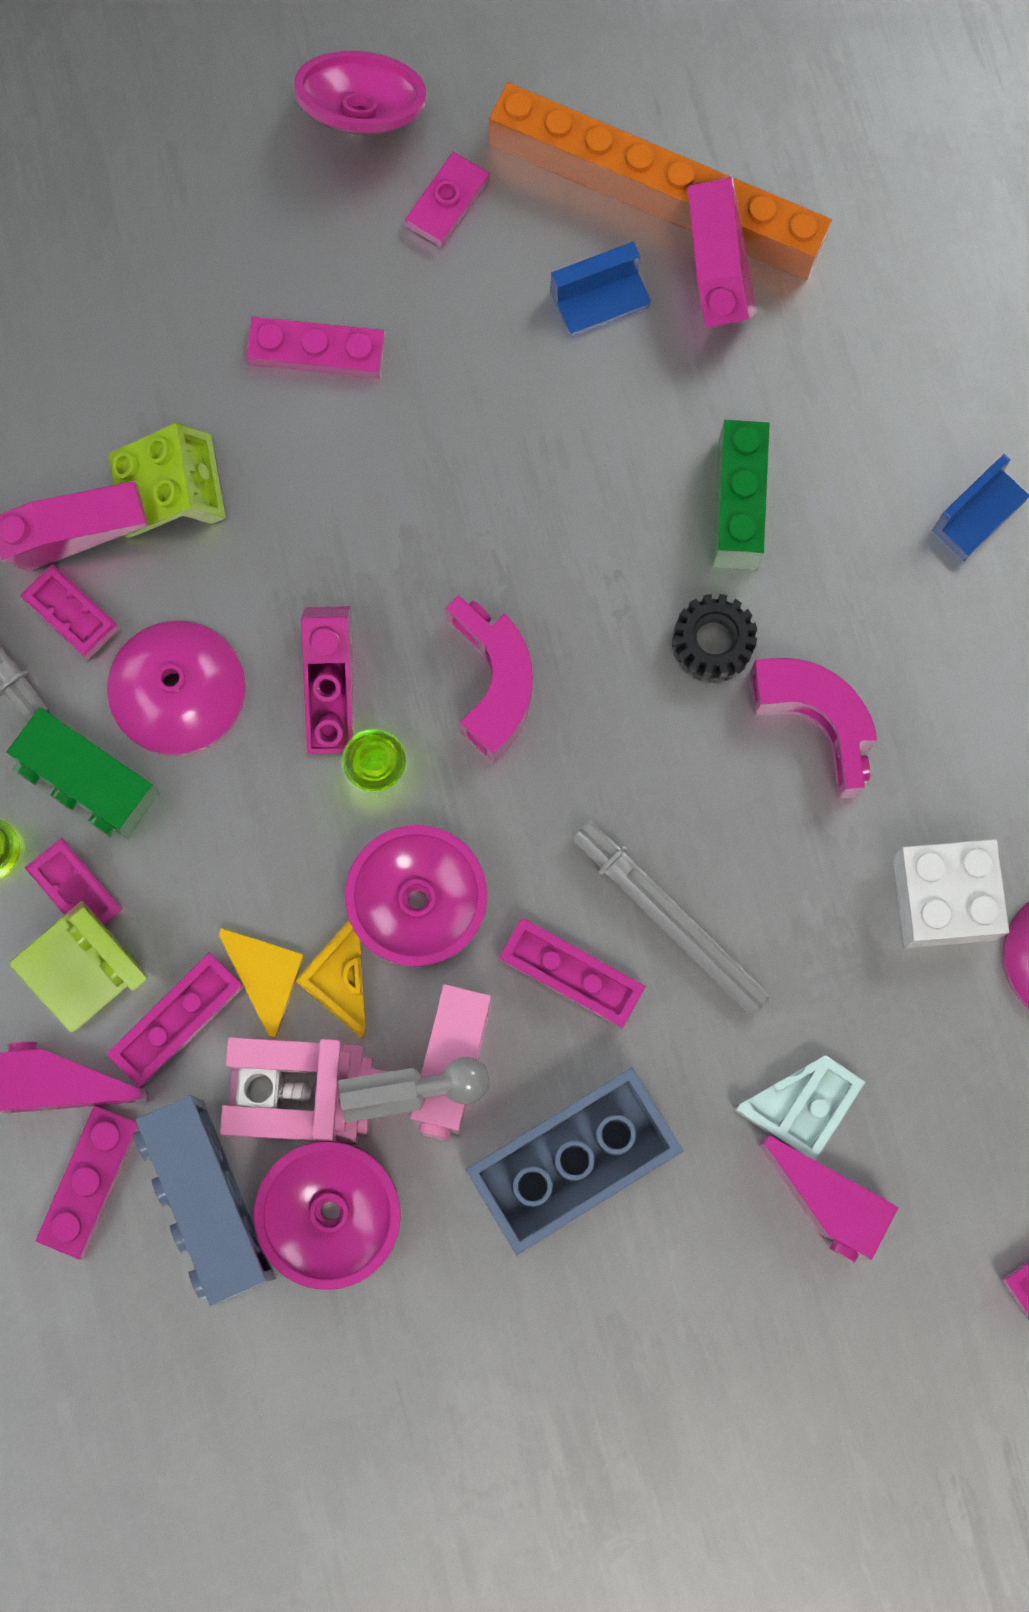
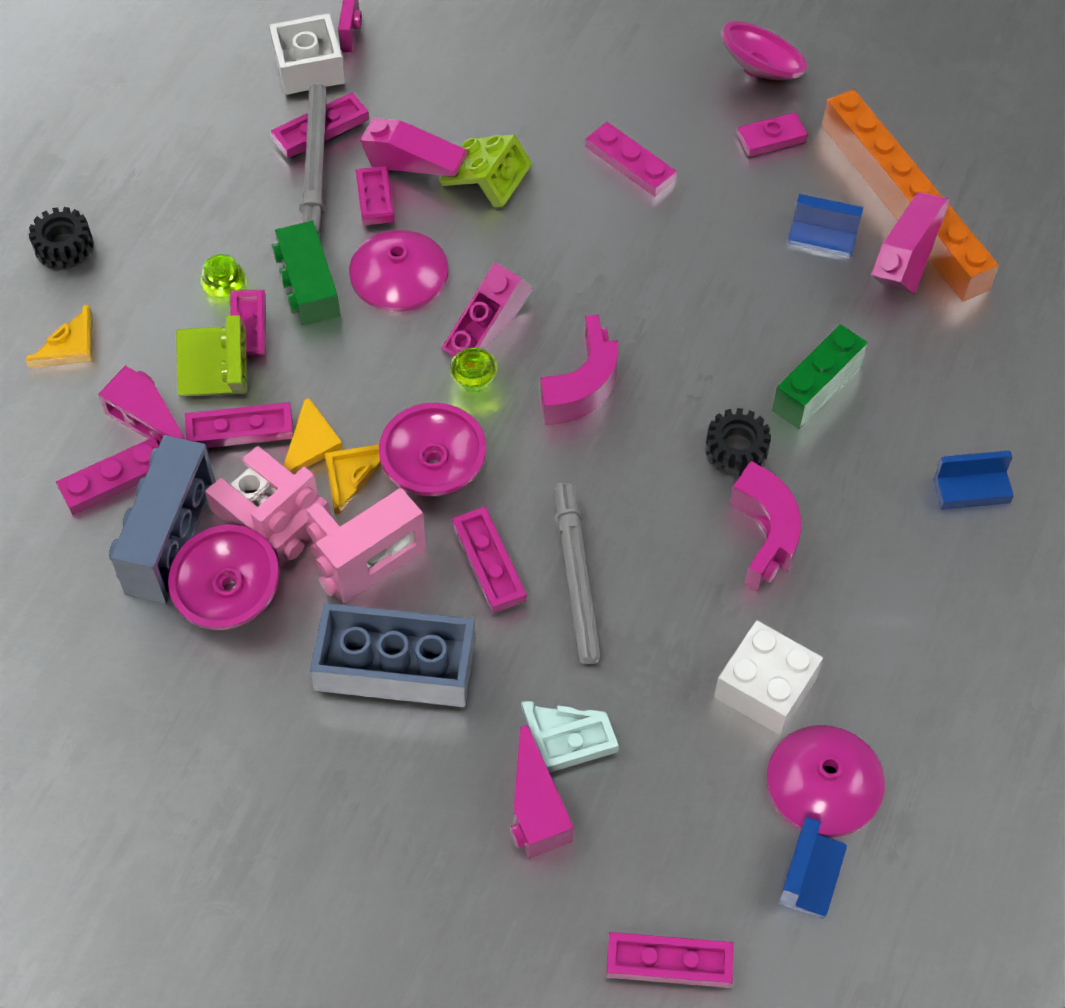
camera: 40 degrees right, 20 degrees down
light grey piece [338,1057,490,1123] -> none

